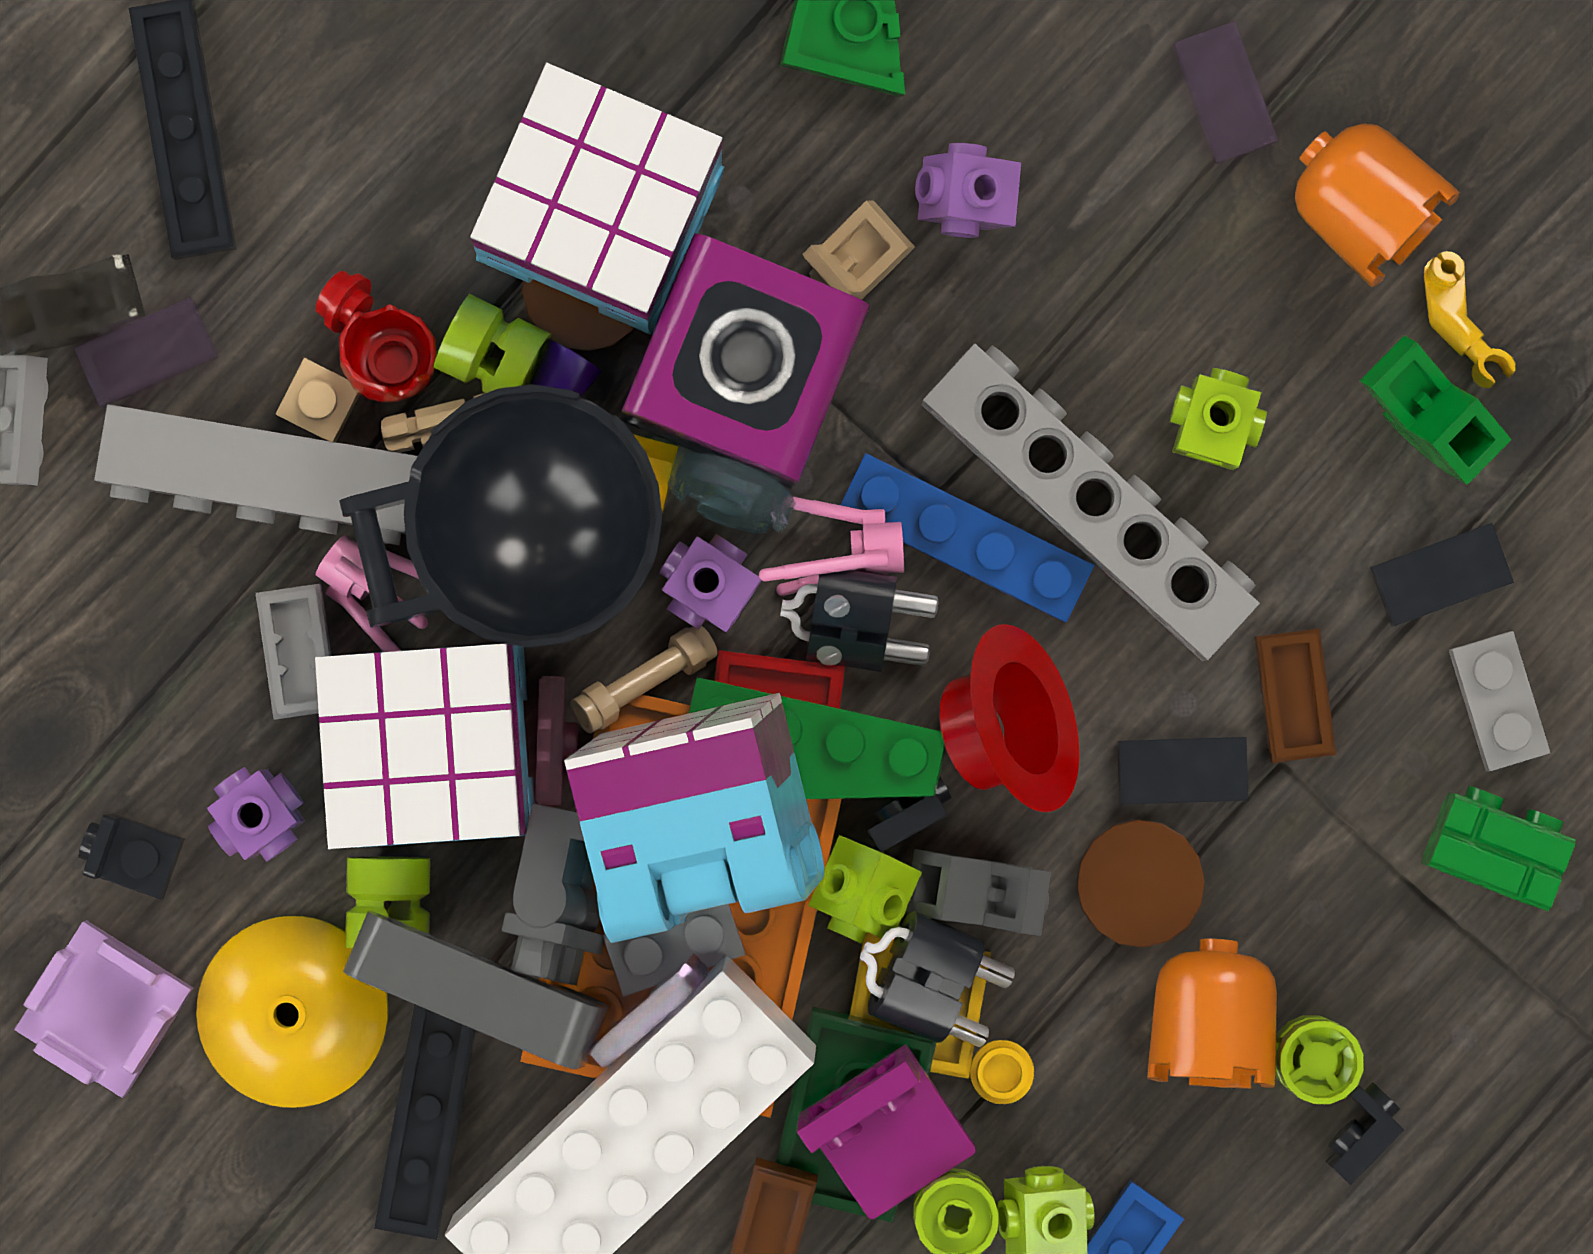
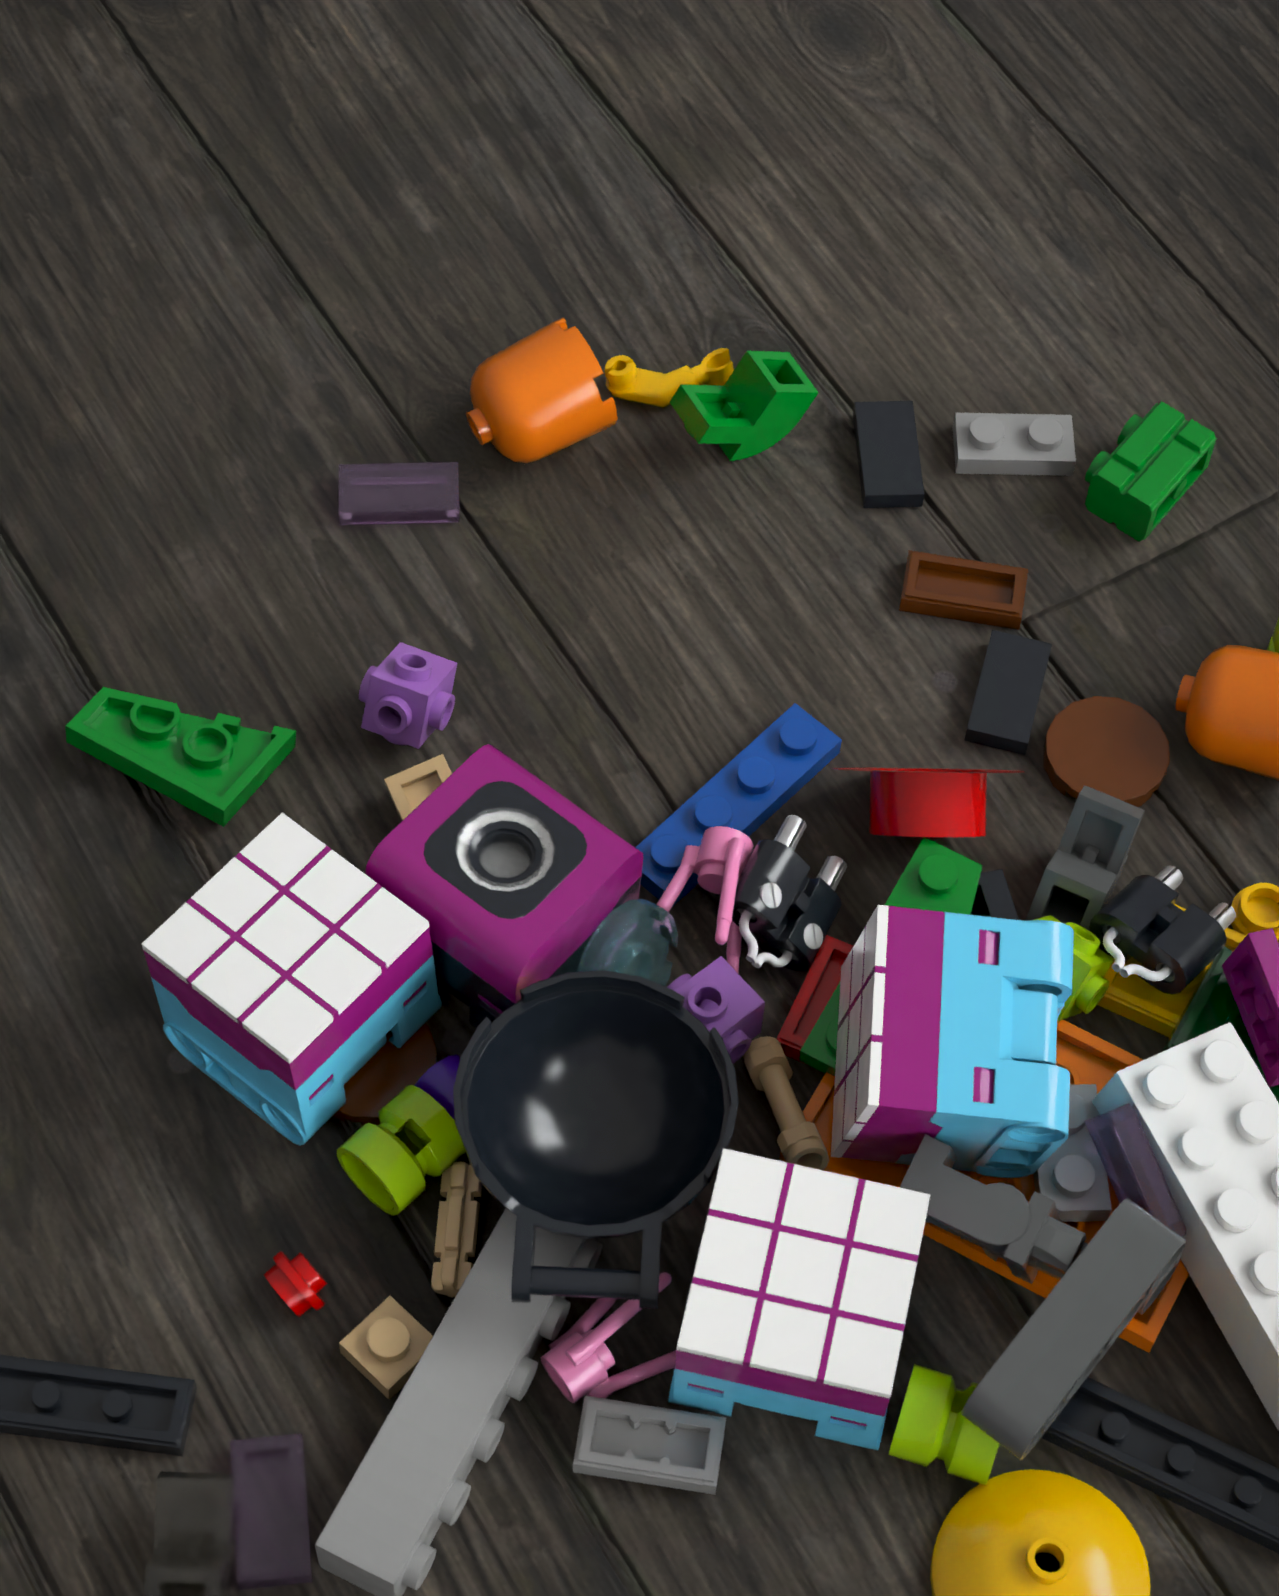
camera: 75 degrees left, 30 degrees down
medium lavender brick [207,767,305,862] -> none
red hair [339,304,437,403] -> none
light grey brick [921,344,1260,661] -> none
lime brick [1170,368,1267,470] -> none

